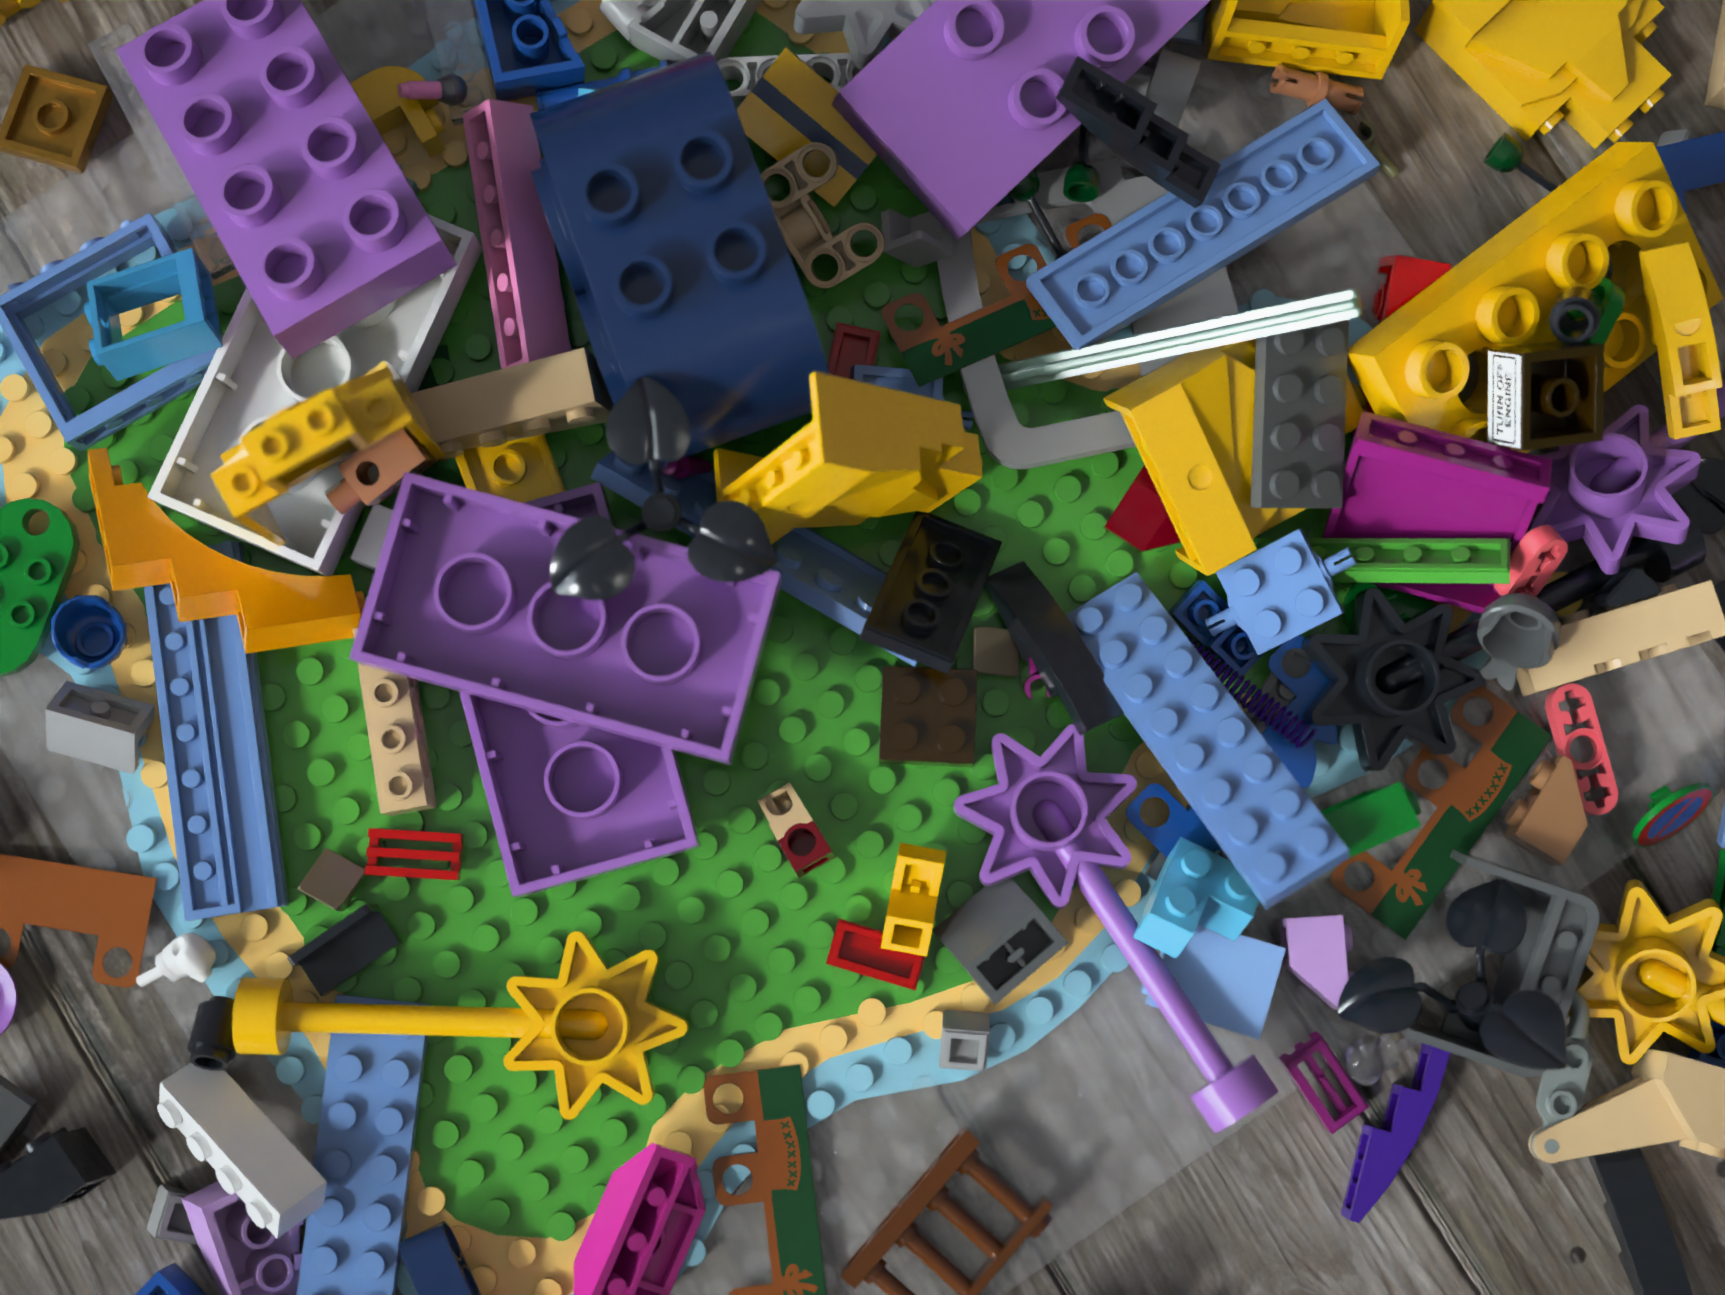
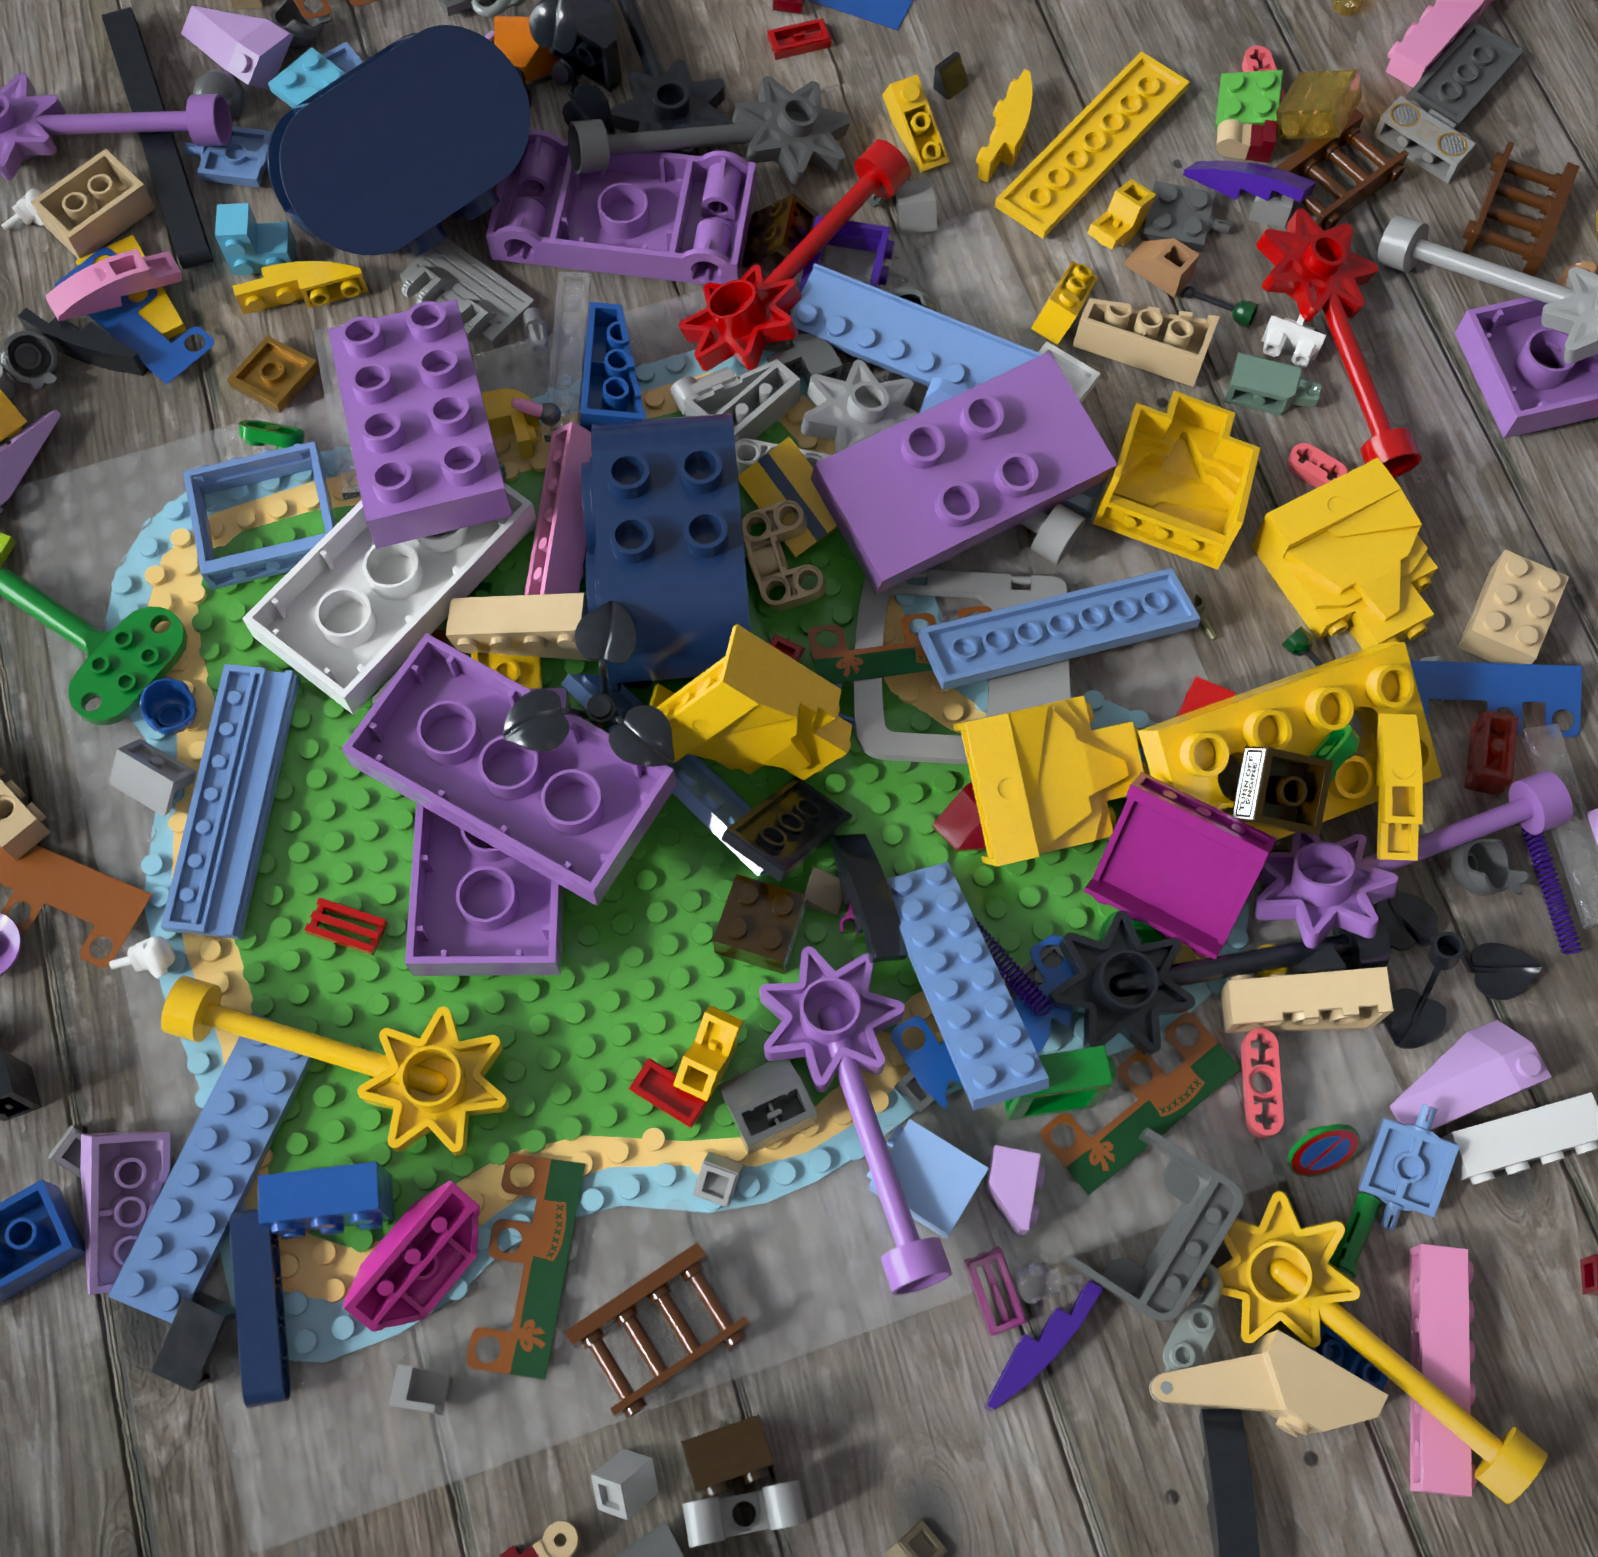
camera: 15 degrees right, 15 degrees down
dark azure window [84,248,223,381] -> none
light orange arch [88,448,366,654] -> none
white brick [157,1063,327,1239] -> none
black brick [187,996,236,1071] -> none
yellow panel [210,360,445,547] -> none
black panel [287,904,403,997] -> none
dark tan slope [297,848,365,911] -> none
nougat torso [325,427,438,515] -> none
tan brick [352,628,437,816] -> none
magenta piece [662,455,712,479] -> none
leg [757,782,836,878] -> none
light grey panel [881,209,953,268] -> none
axle [962,289,1362,391] -> none
hinge [1008,168,1068,260] -> none
black slope [1055,56,1221,208] -> none
dark green hinge [1063,123,1100,202] -> none
medium azure brick [1133,837,1259,958] -> none
blue slope [1168,580,1264,677] -> none
medium blue plate [1205,529,1357,655] -> none
bright green tile [1229,538,1511,584] -> none
dark grey plate [1251,319,1349,508] -> none
nougat pin [1270,64,1364,115] -> none
black plant [1337,880,1568,1070] -> none
dark grey hat [1477,593,1561,690] -> none
coral beam [1494,524,1568,596] -> none
medium nougat slope [1503,755,1588,866] -> none
black brick [1549,287,1603,344] -> none
none -> green plate [239,420,304,450]
none -> blue brick [258,1161,394,1240]

